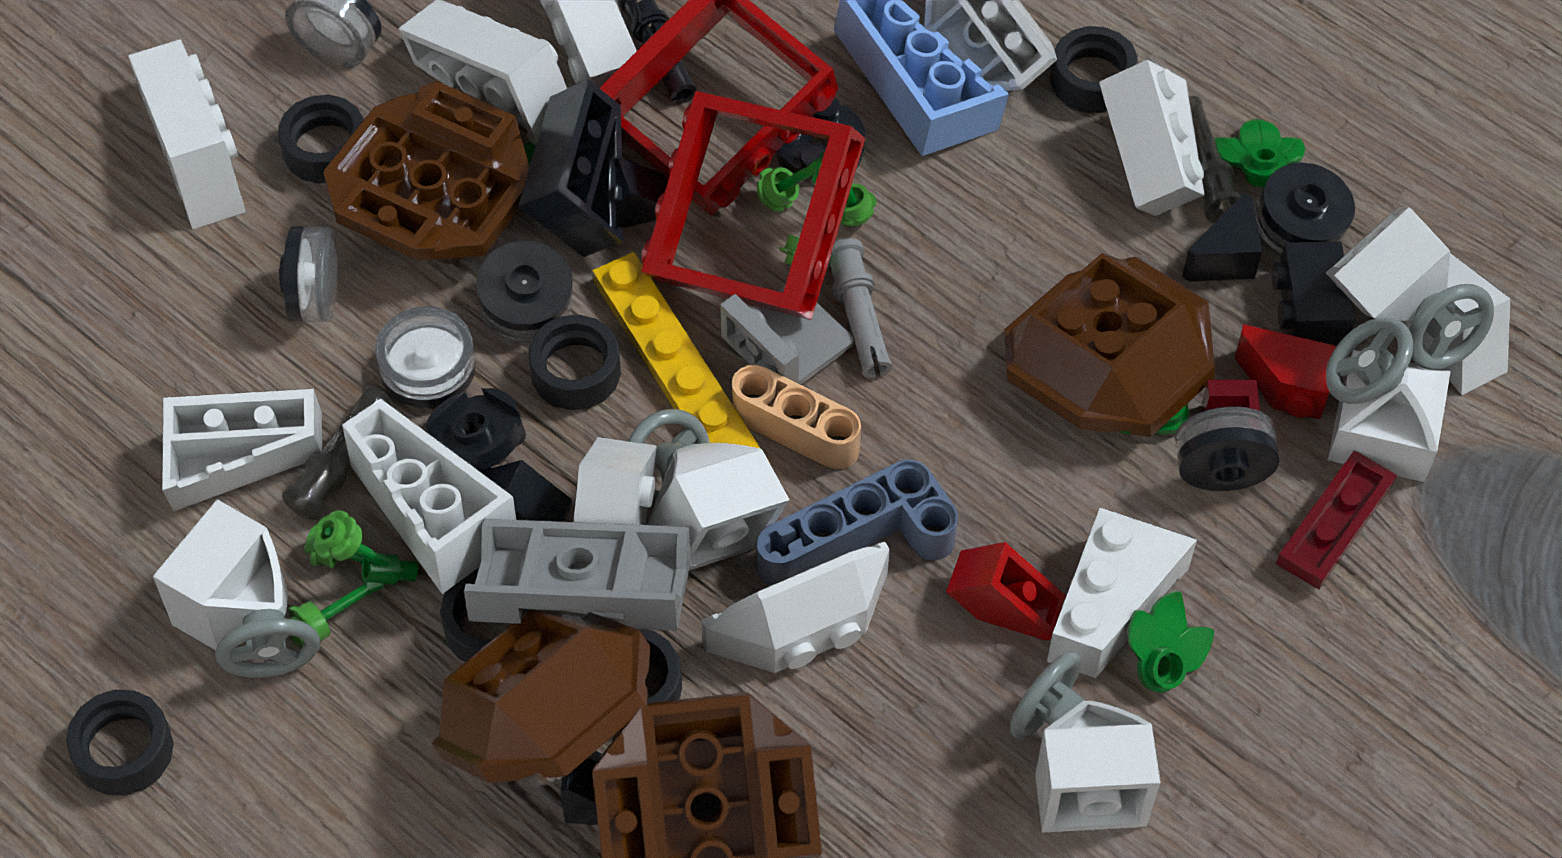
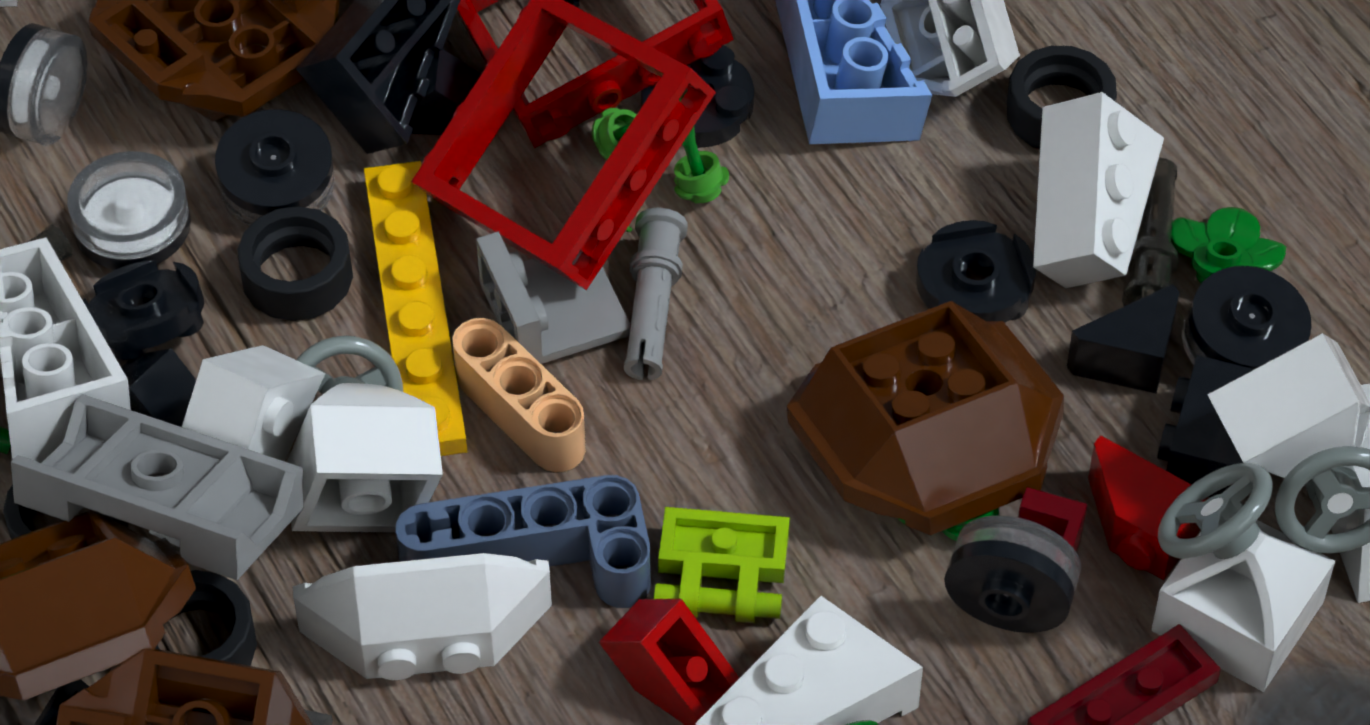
camera: 20 degrees right, 5 degrees down
none -> lime plate [654,507,790,623]
none -> black plate [916,220,1036,323]

